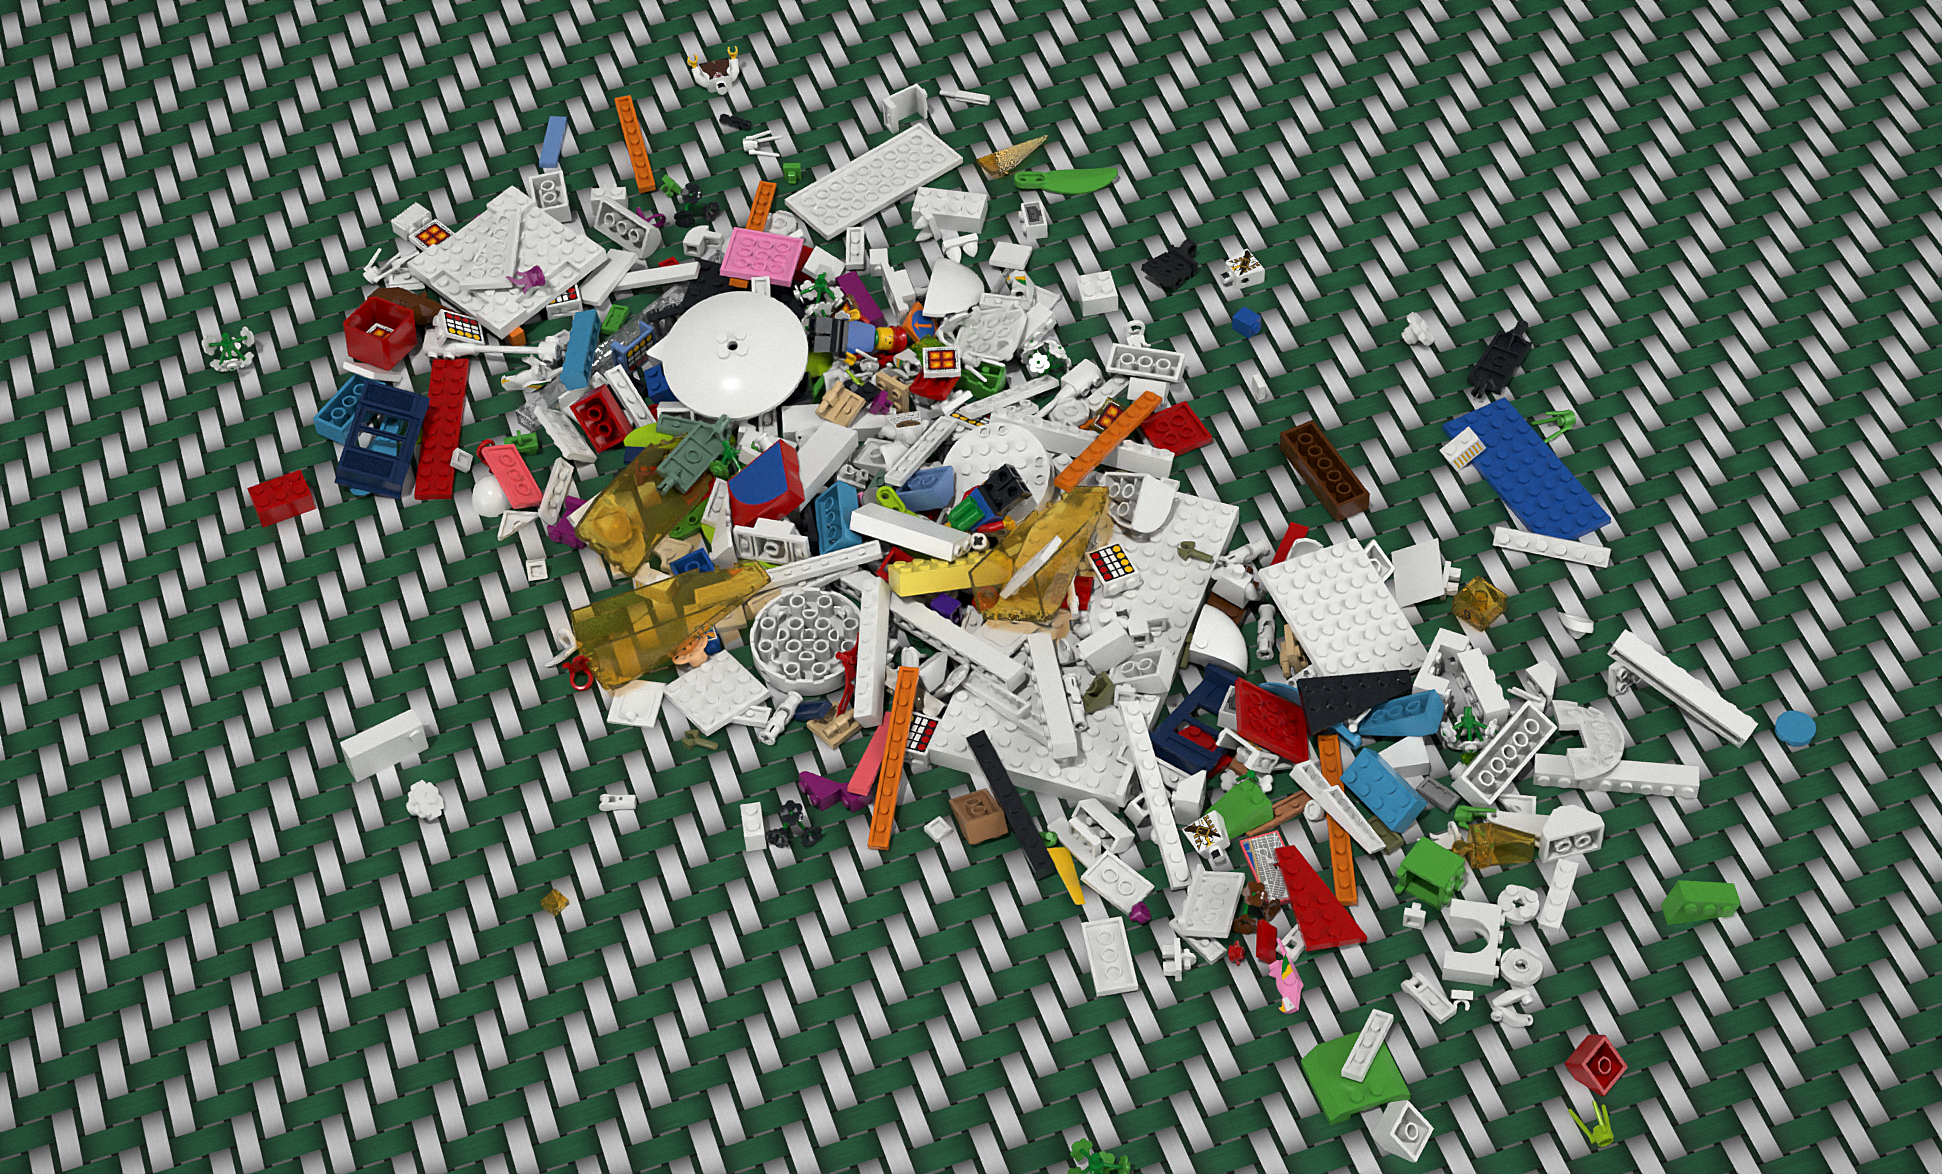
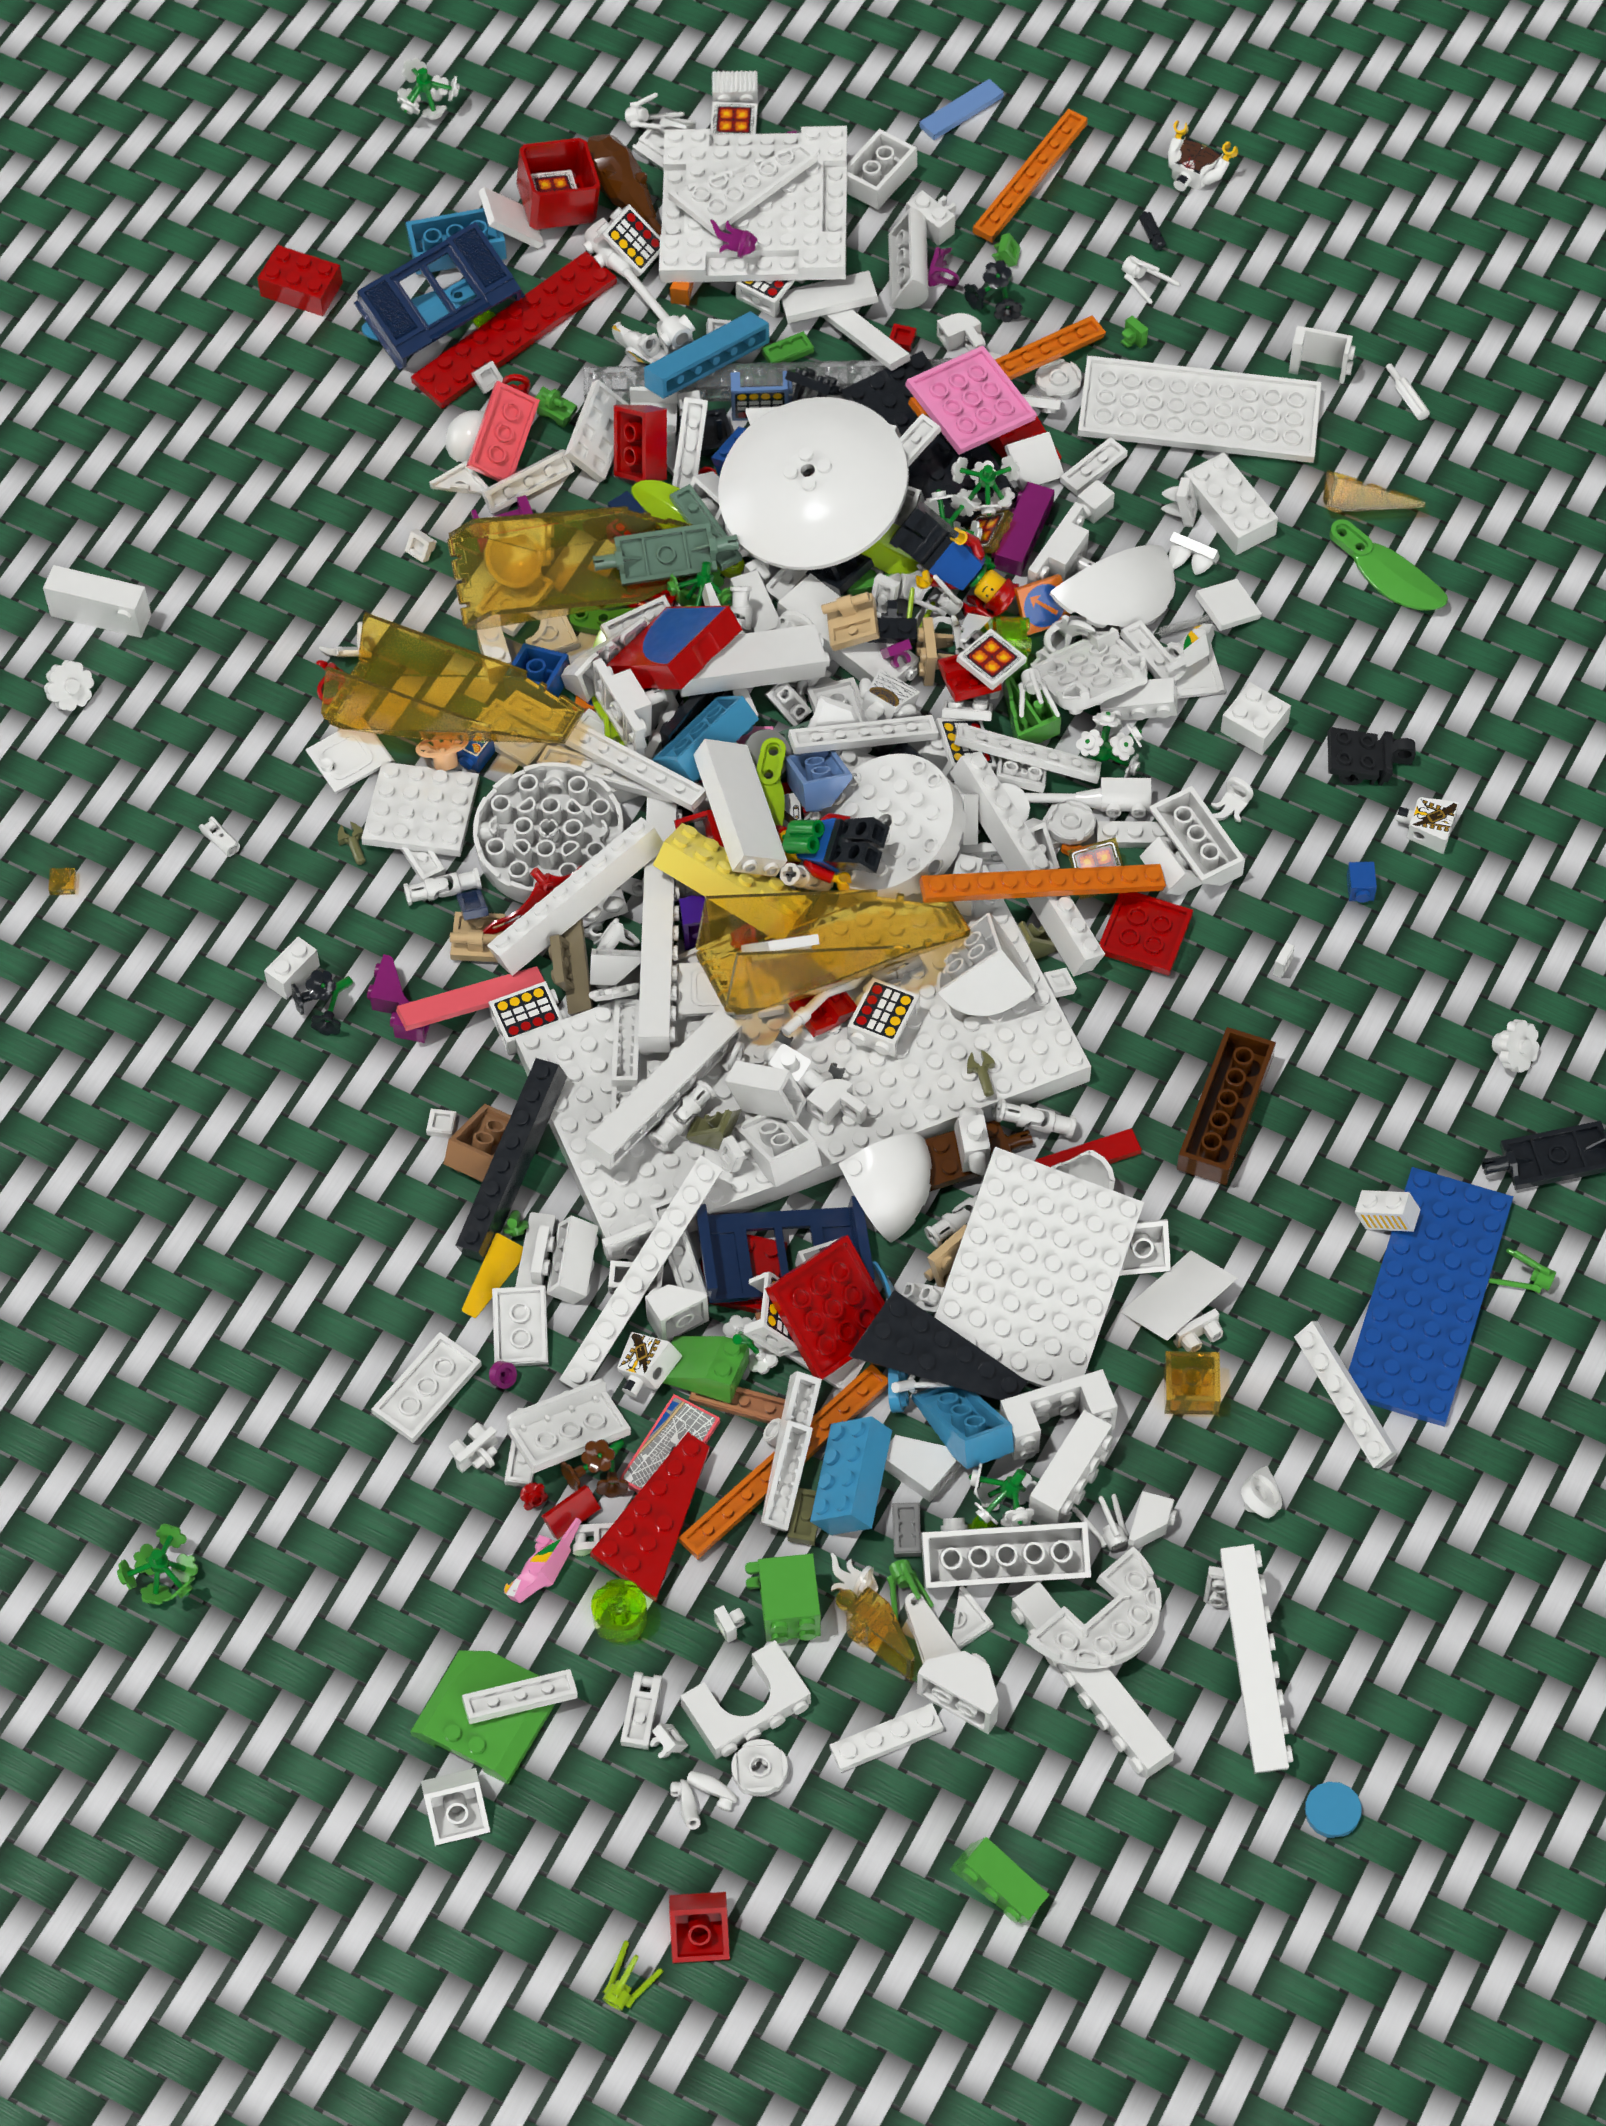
camera: 45 degrees right, 10 degrees up
orange plate [867,666,920,850] -> none
white brick [1018,201,1048,240] -> none
white plate [1497,885,1540,925] -> none
none -> clear neon green brick [591,1579,648,1643]

